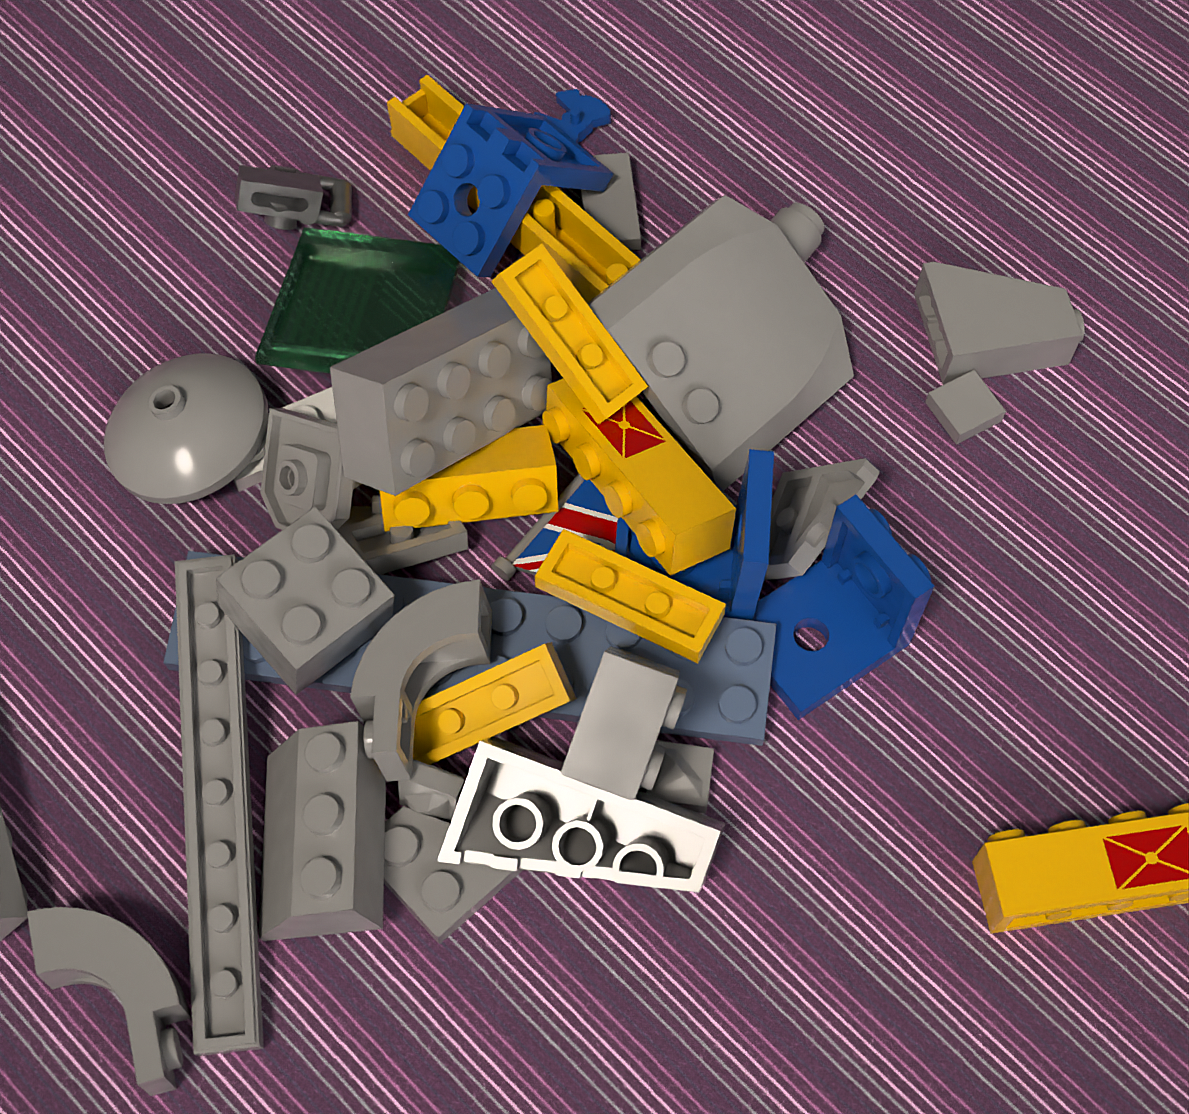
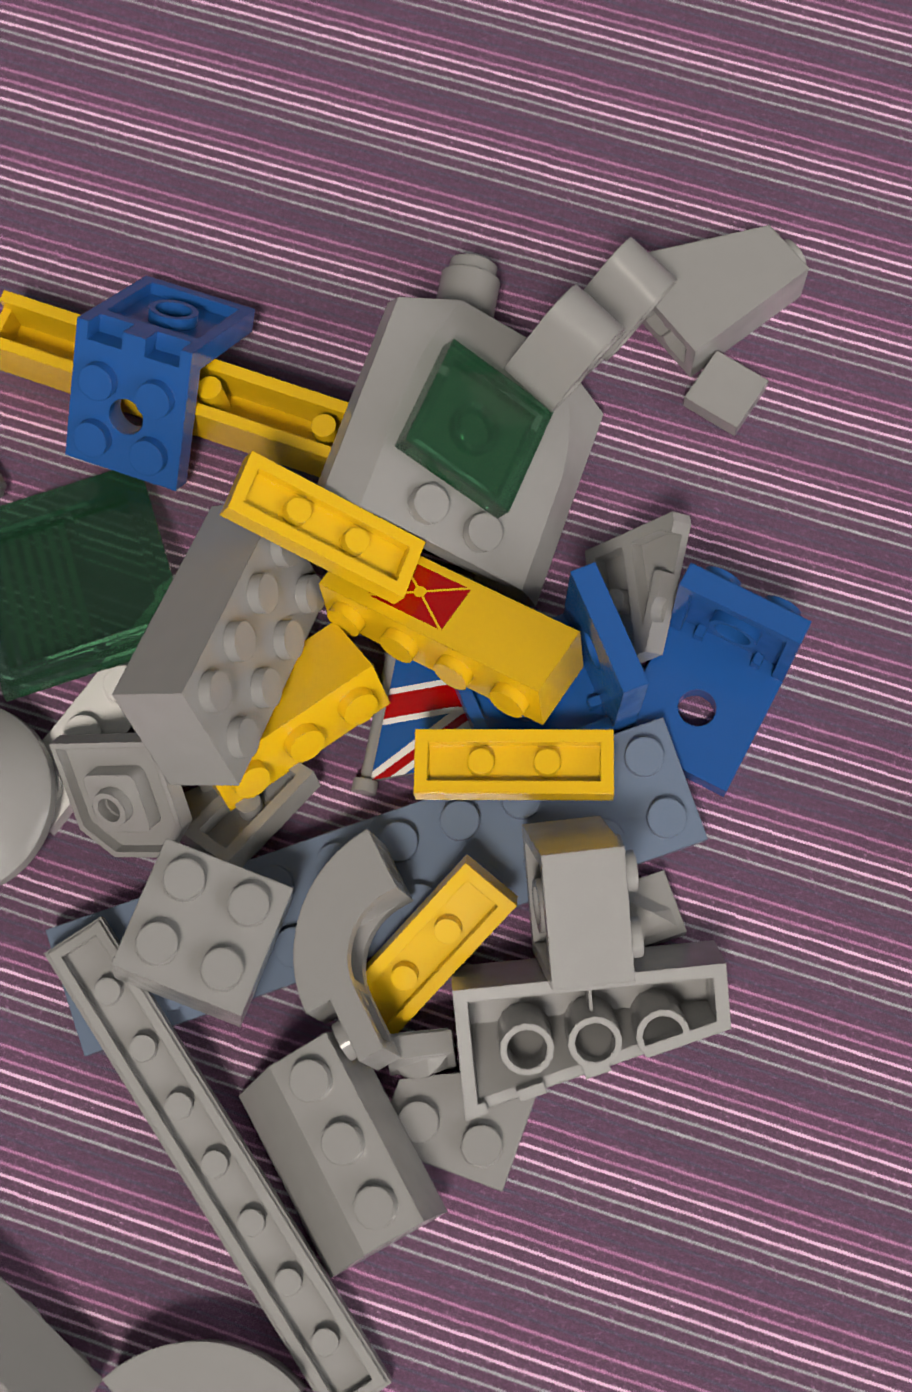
camera: 20 degrees left, 10 degrees up
blue piece [533,89,611,144] -> none
light grey tile [579,152,641,250] -> none
none -> clear green tile [394,339,554,518]
none -> light grey beam [504,237,677,412]

